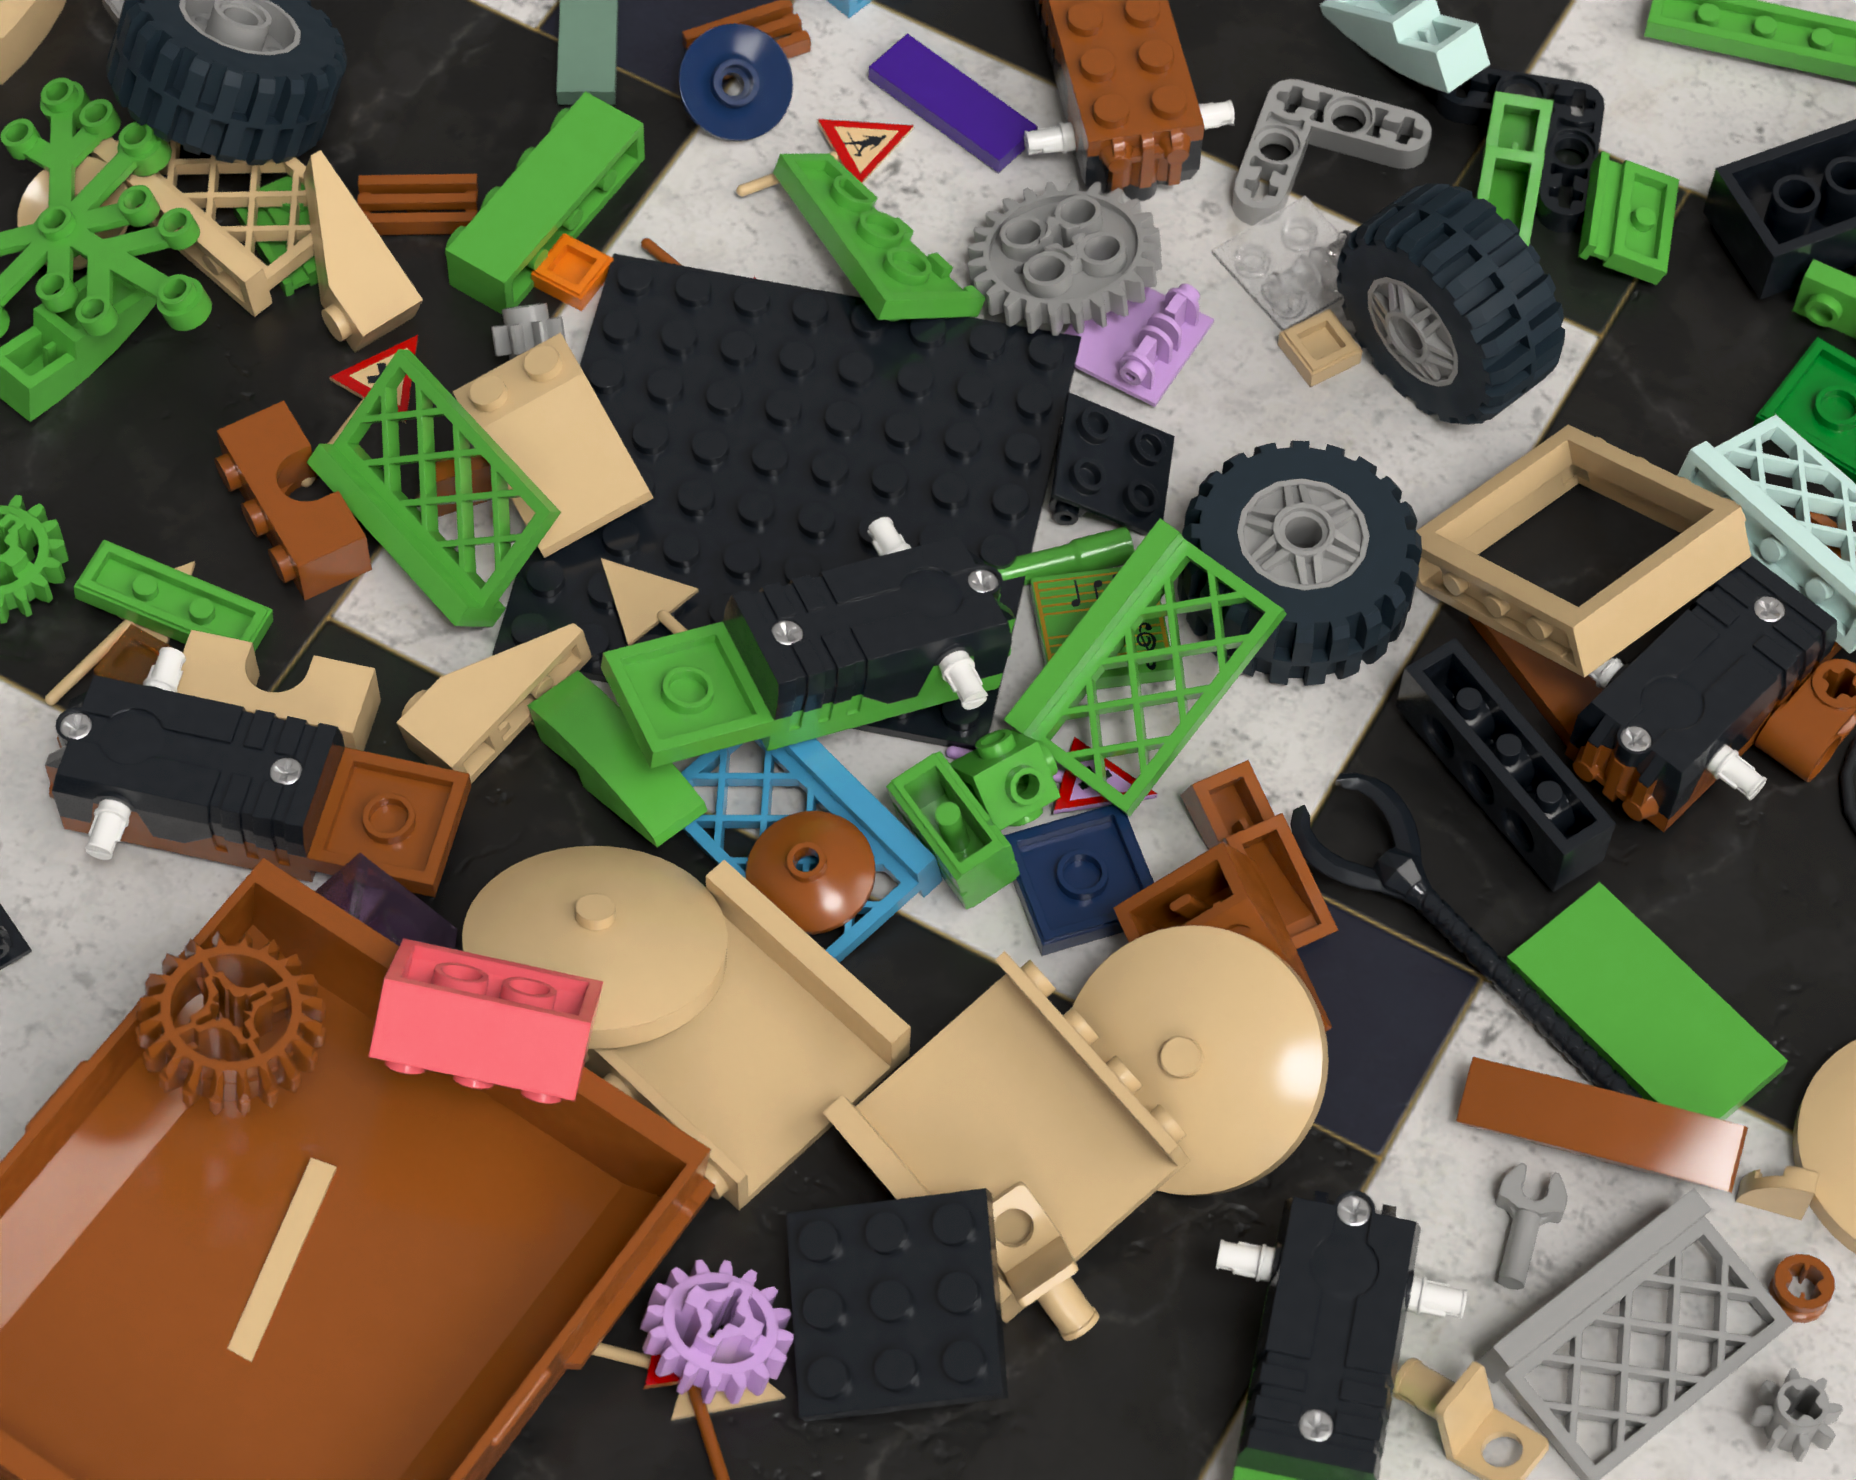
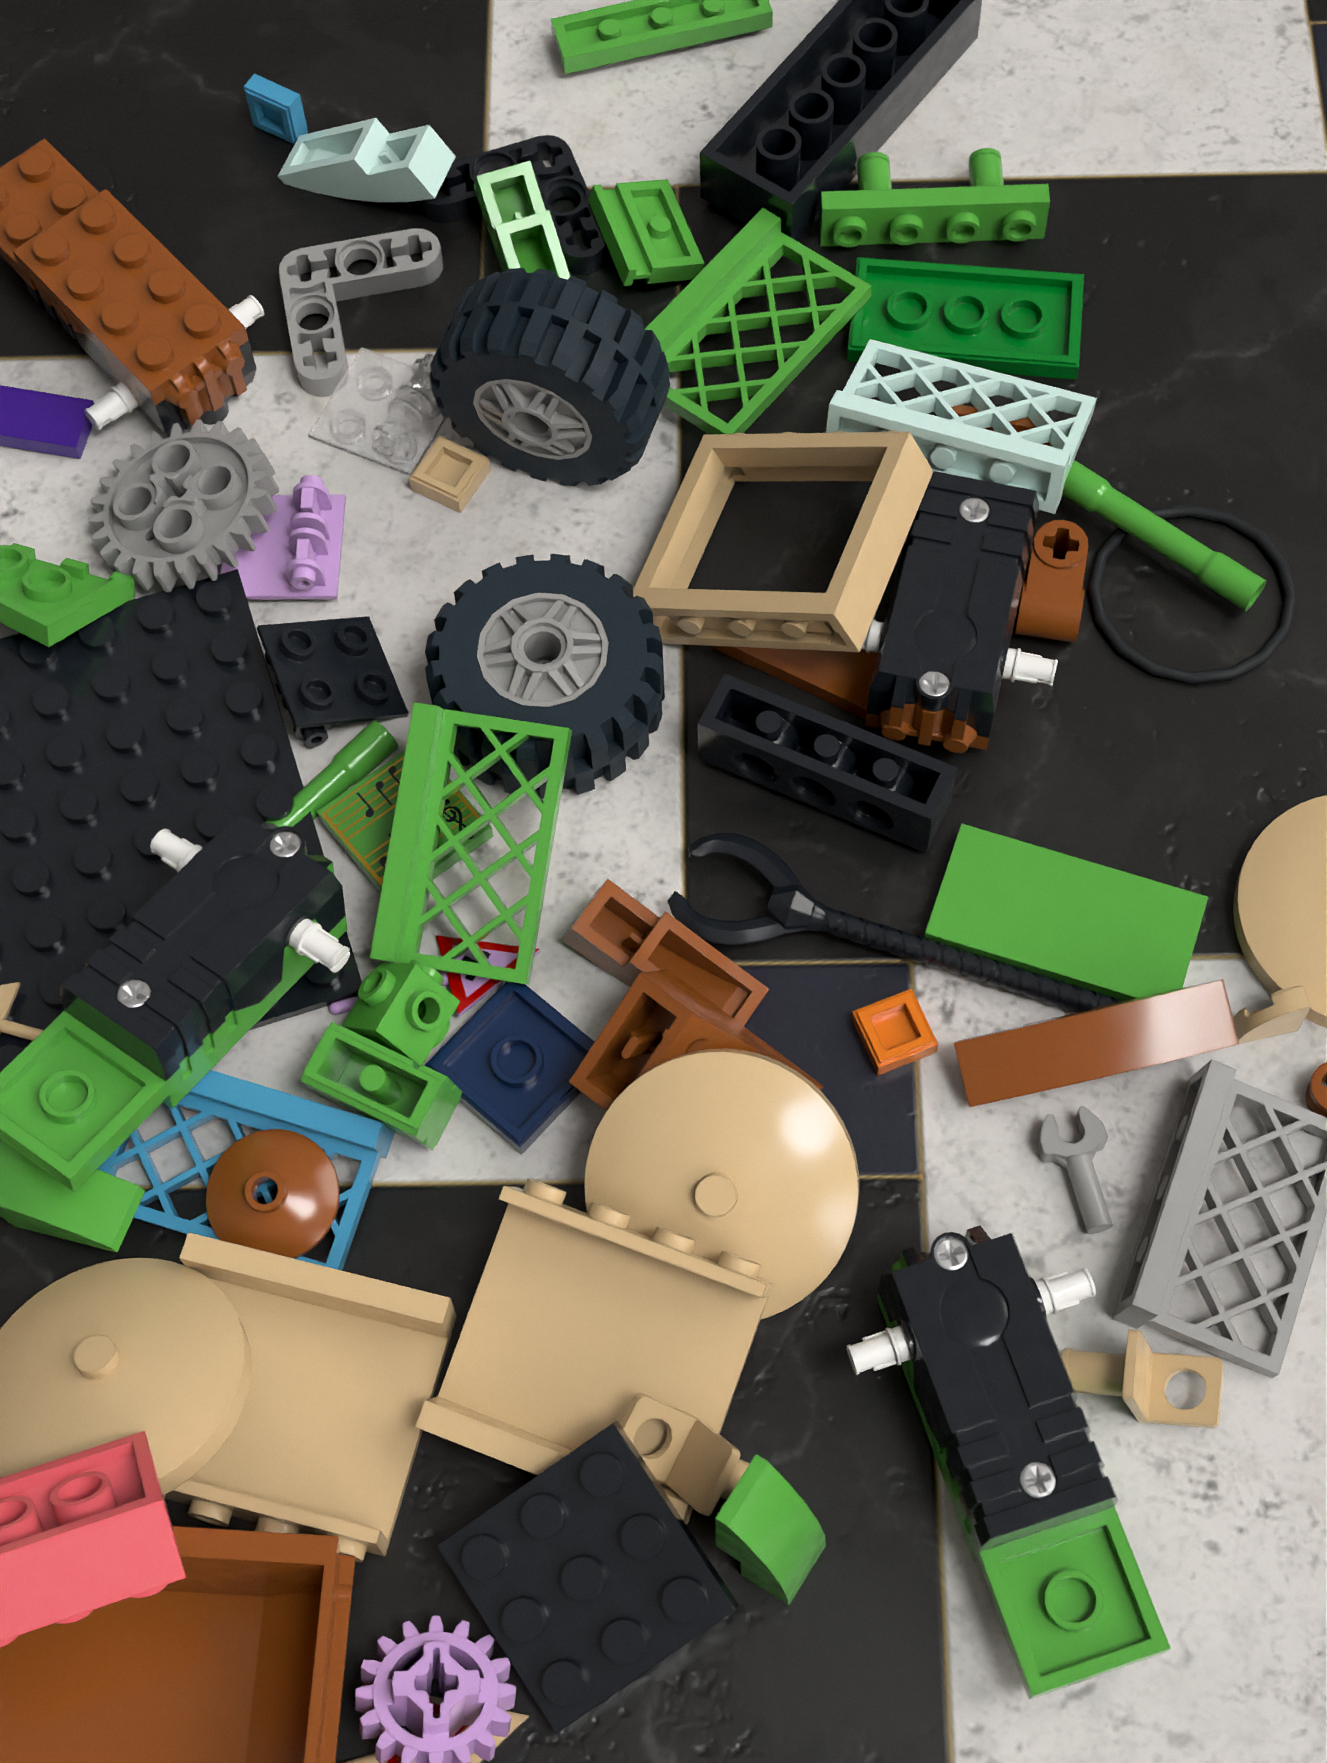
camera: 25 degrees left, 5 degrees up
none -> bright green fence [645,208,872,435]
none -> bright green slope [715,1454,826,1606]
none -> orange tile [851,988,939,1076]

